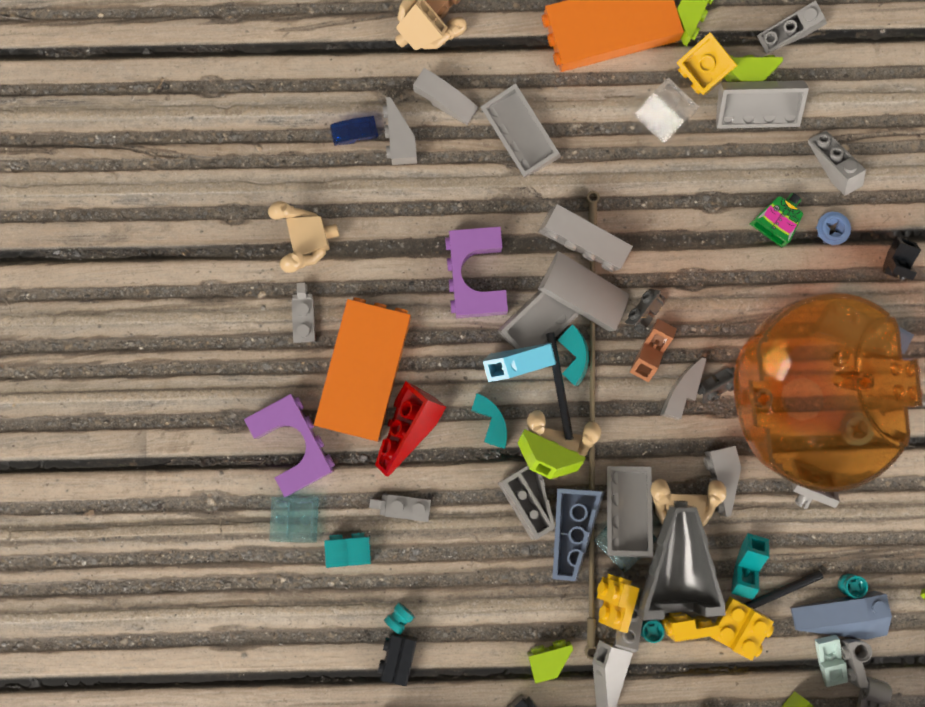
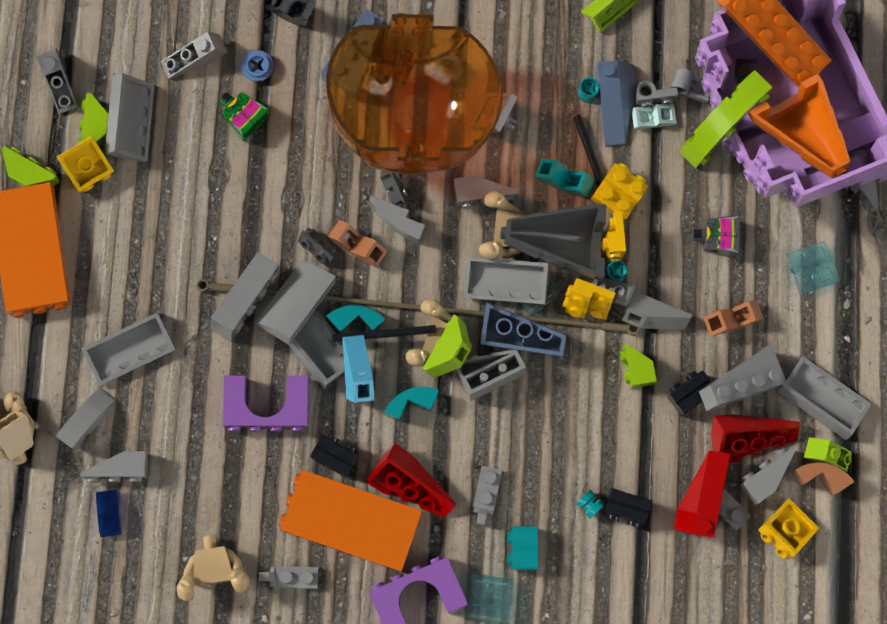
camera: 85 degrees left, 5 degrees down
clear slope [635,77,699,144] -> none
none -> black brick [310,434,360,478]

